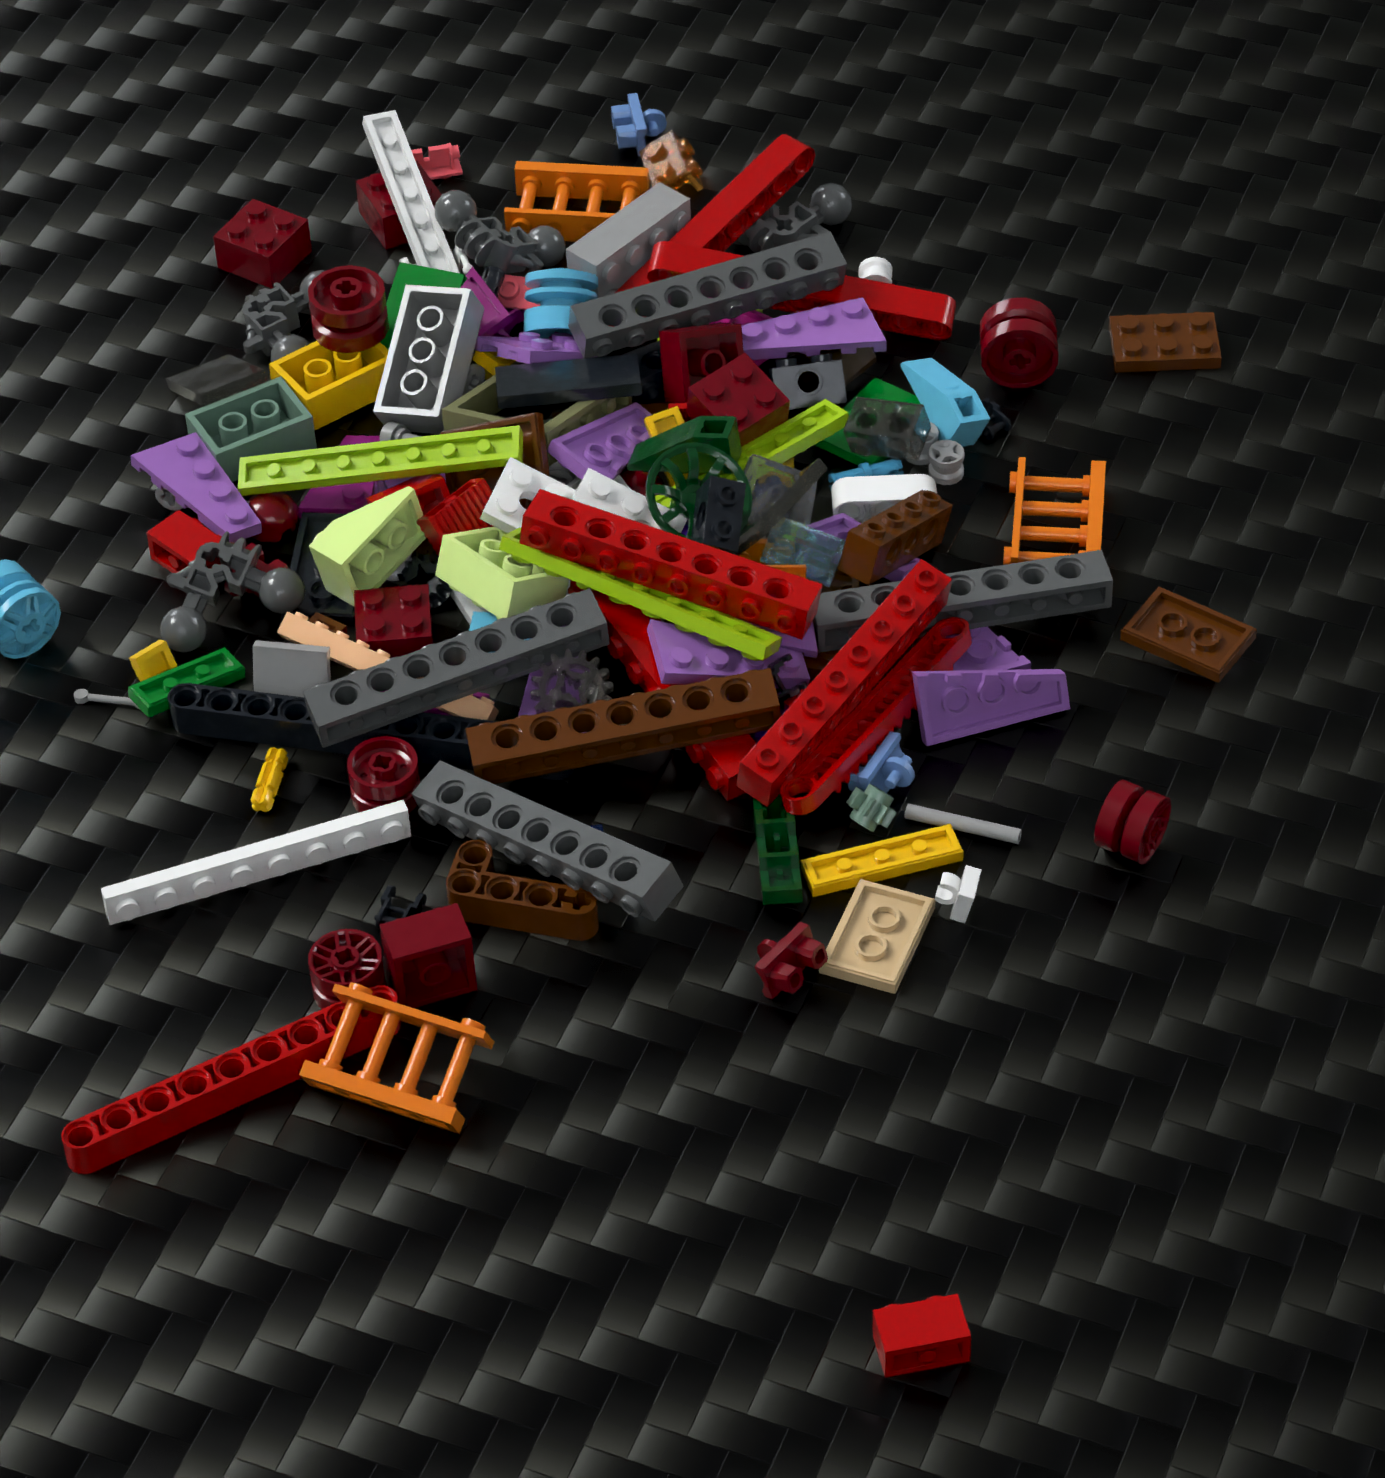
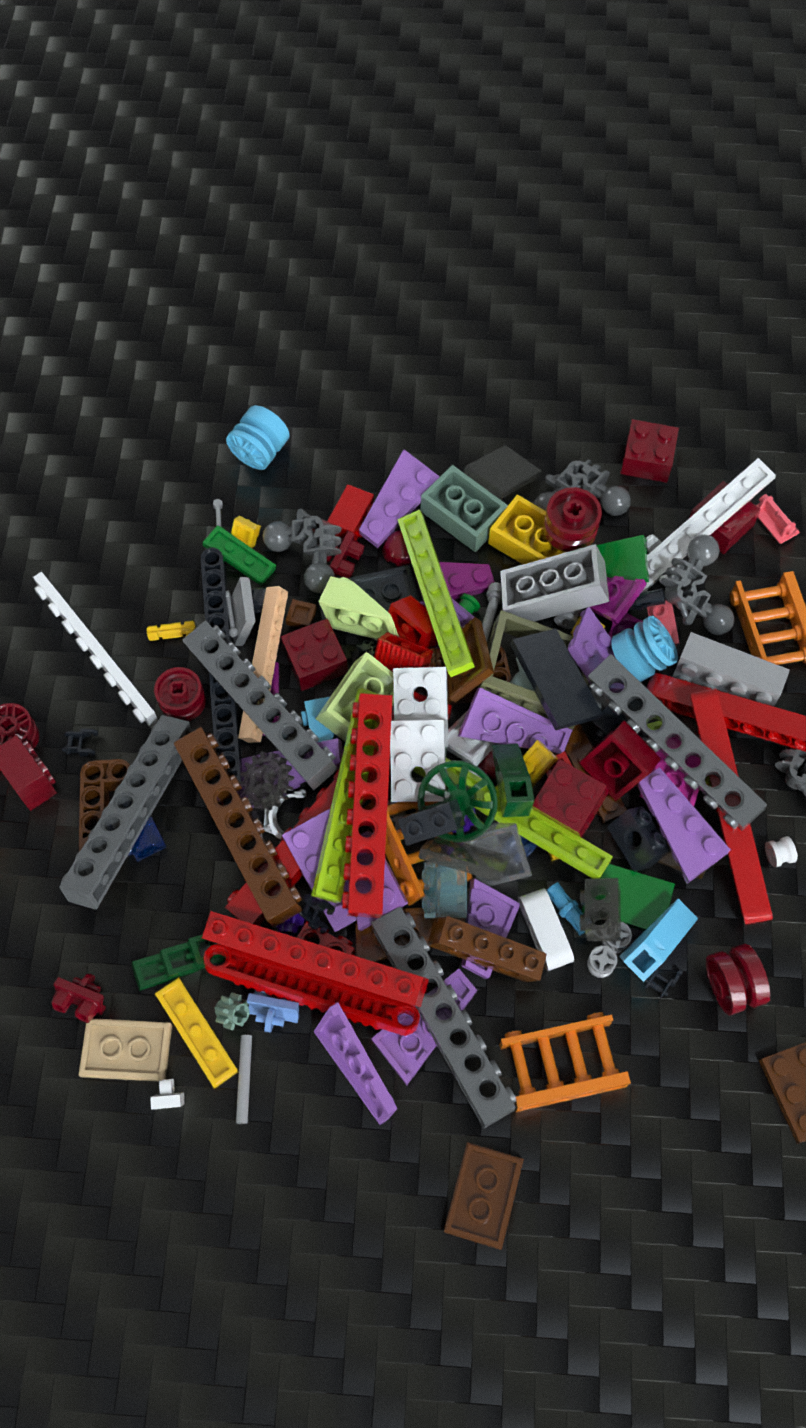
camera: 70 degrees right, 20 degrees up
dark red wheel [1094,779,1171,864] -> none

